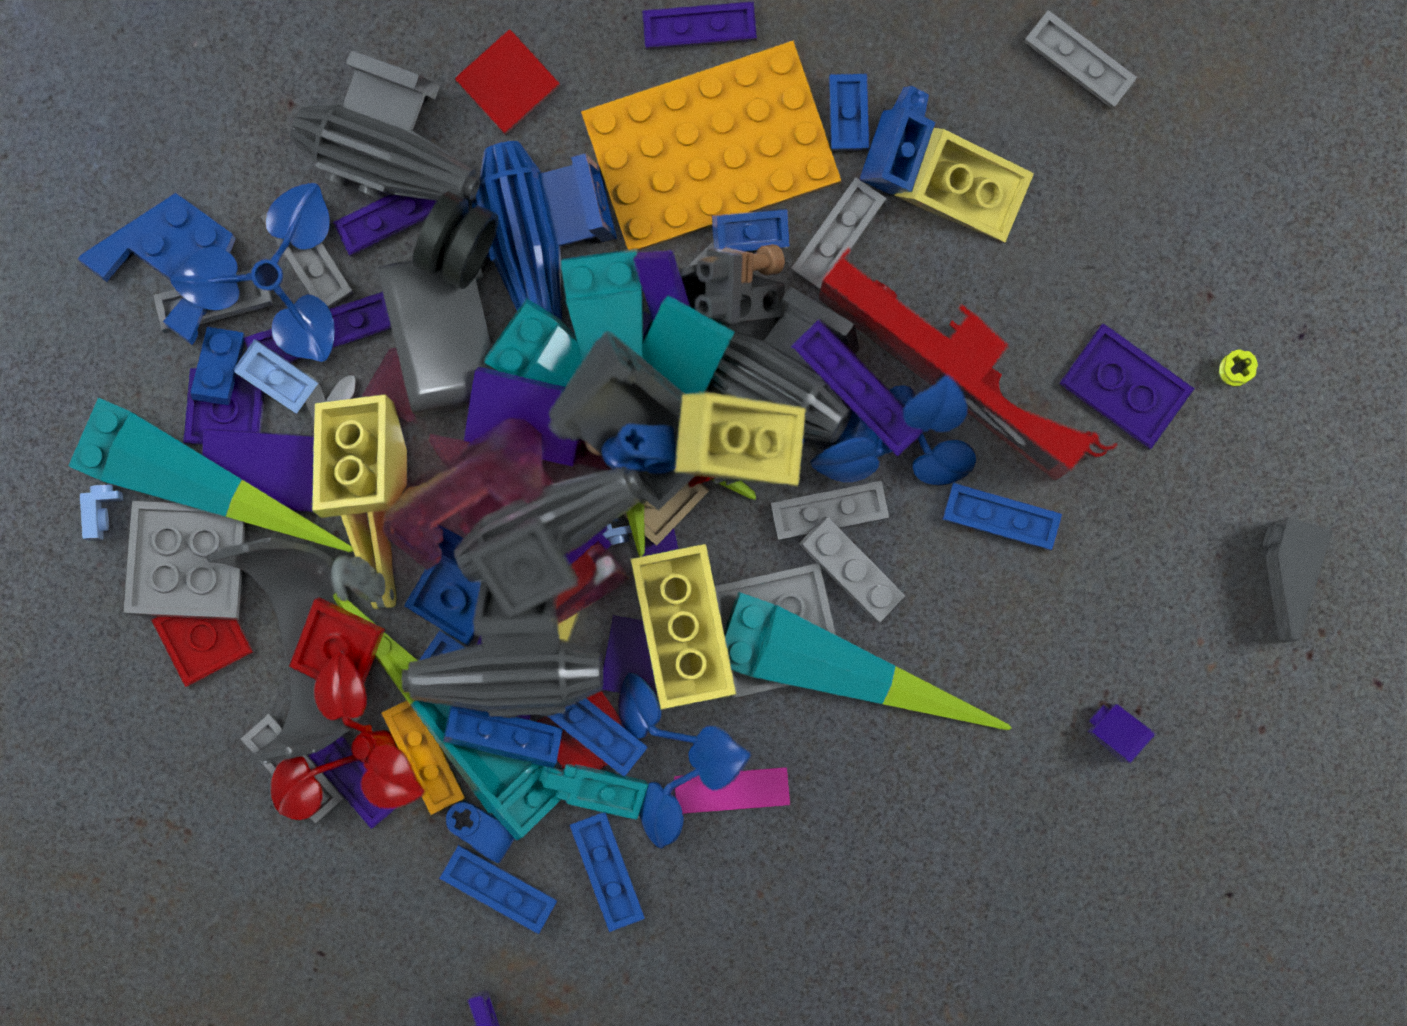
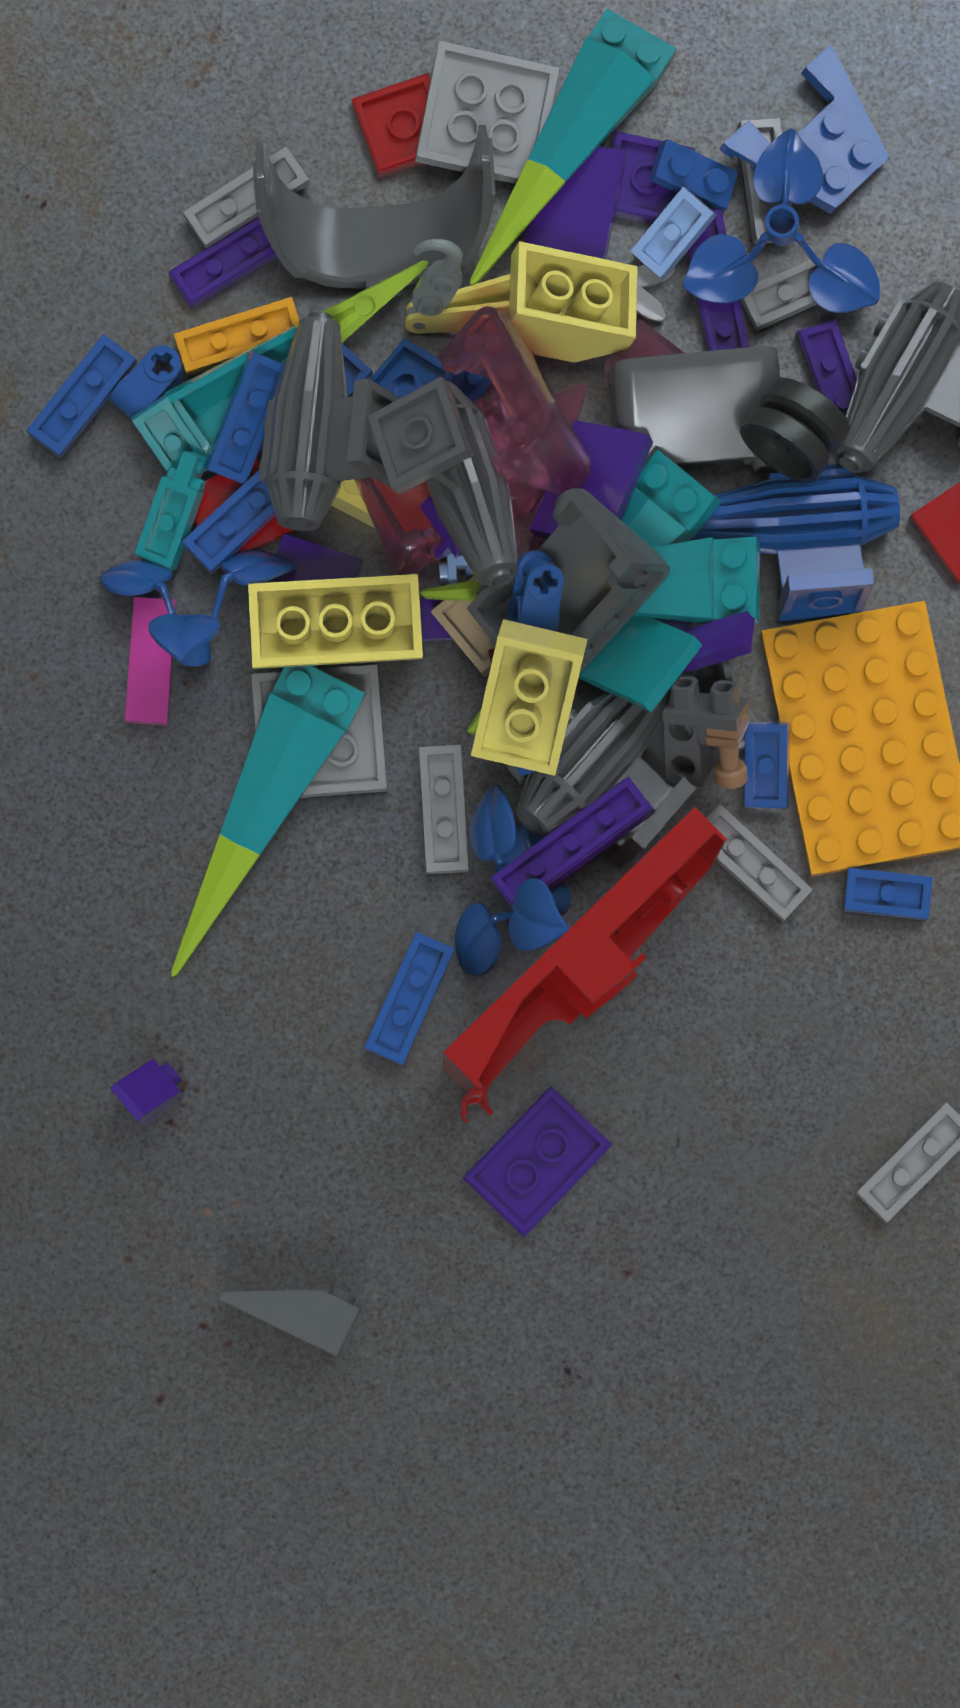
camera: 90 degrees right, 5 degrees down
light blue bracket [80,485,123,541] -> none
red plant [271,652,426,820] -> none
red tile [289,597,385,684] -> none
blue plate [570,812,645,932] -> none
light grey plate [799,517,905,623] -> none
blue hinge [859,86,936,194] -> none
light yellow slope [895,128,1034,242] -> none
neon yellow bush [1219,349,1258,386] -> none

